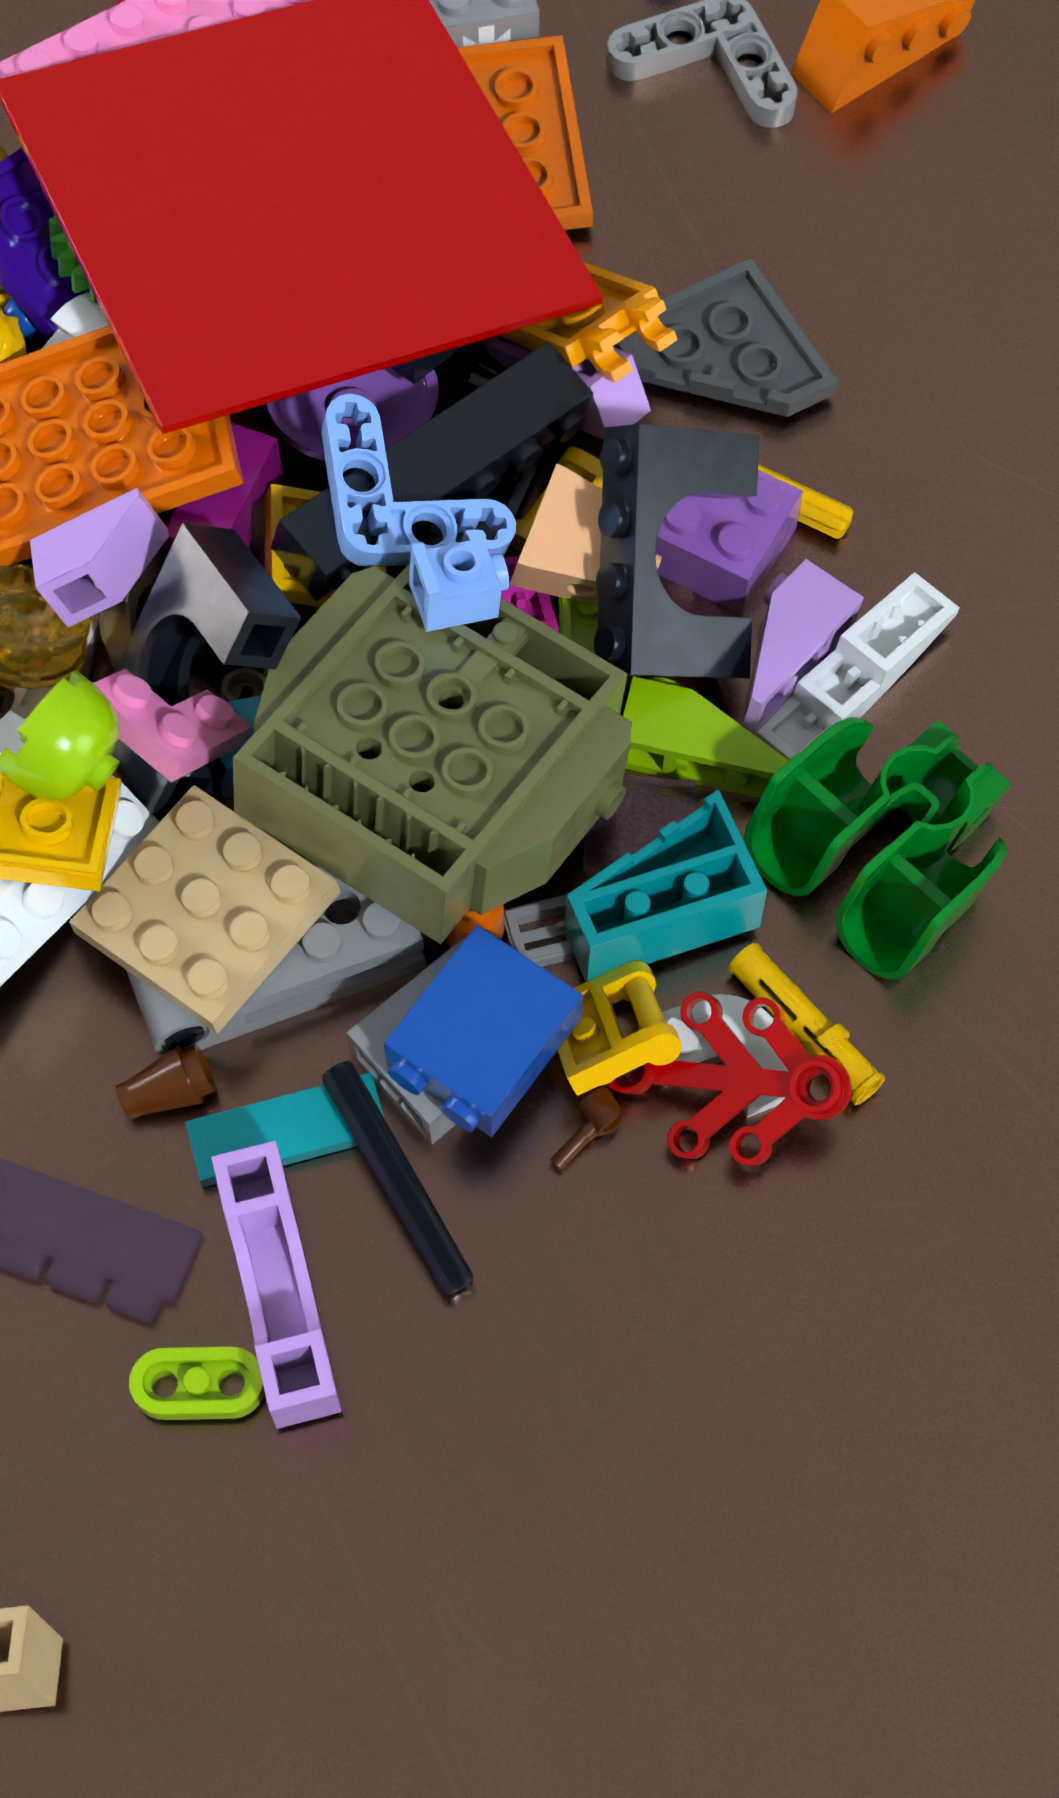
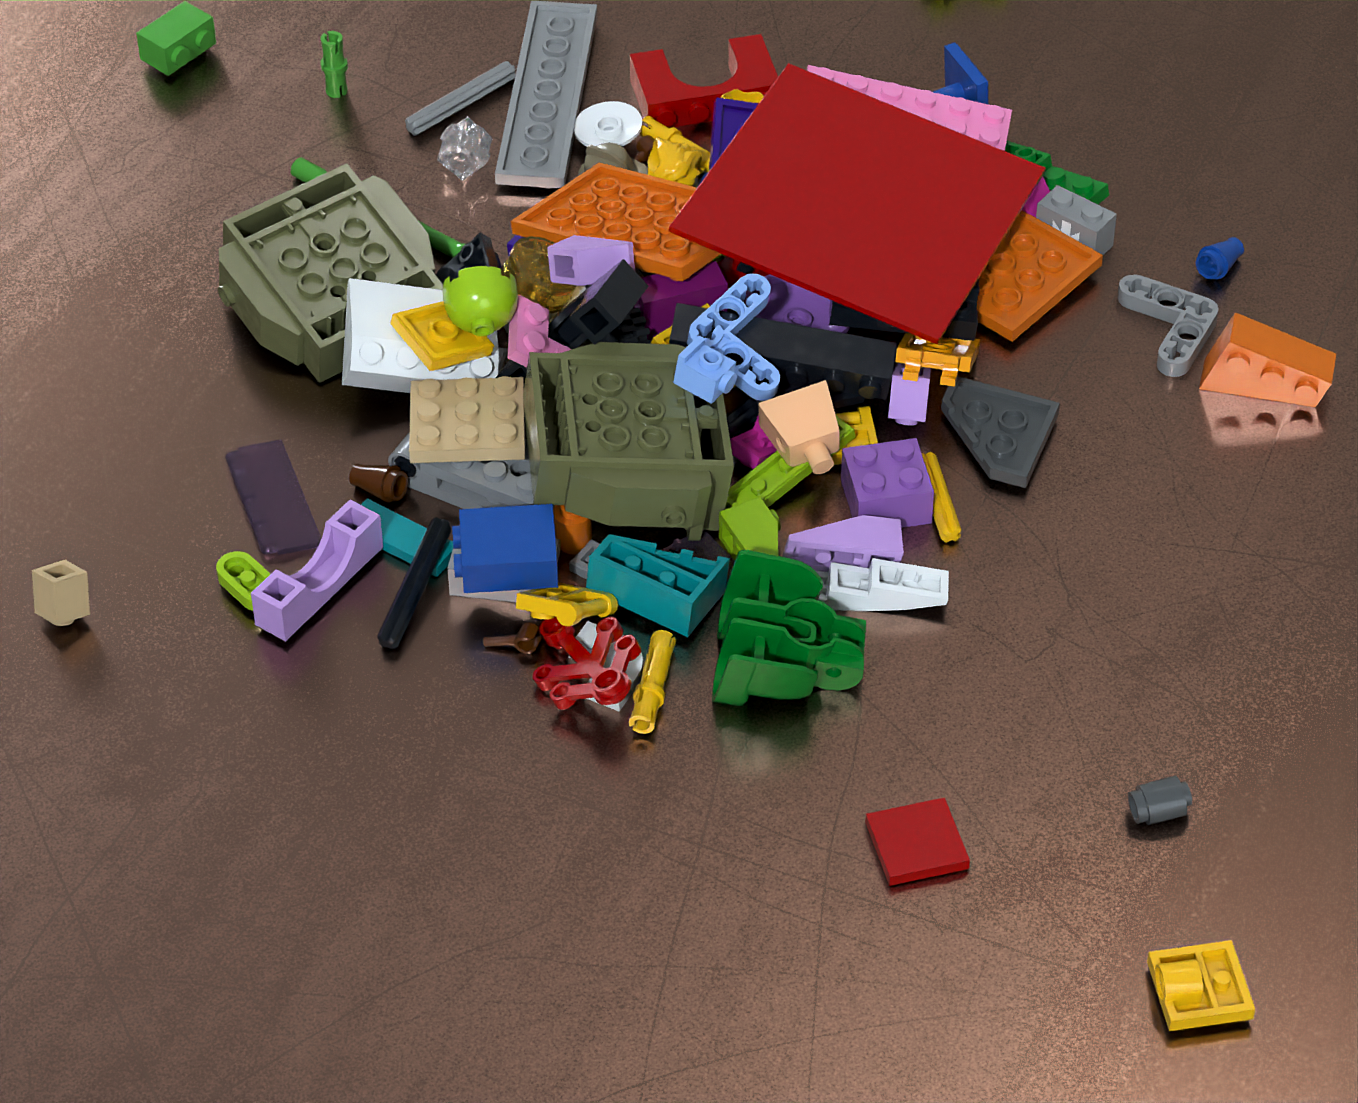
camera: 50 degrees right, 20 degrees down
black arch [594,424,759,679] -> none

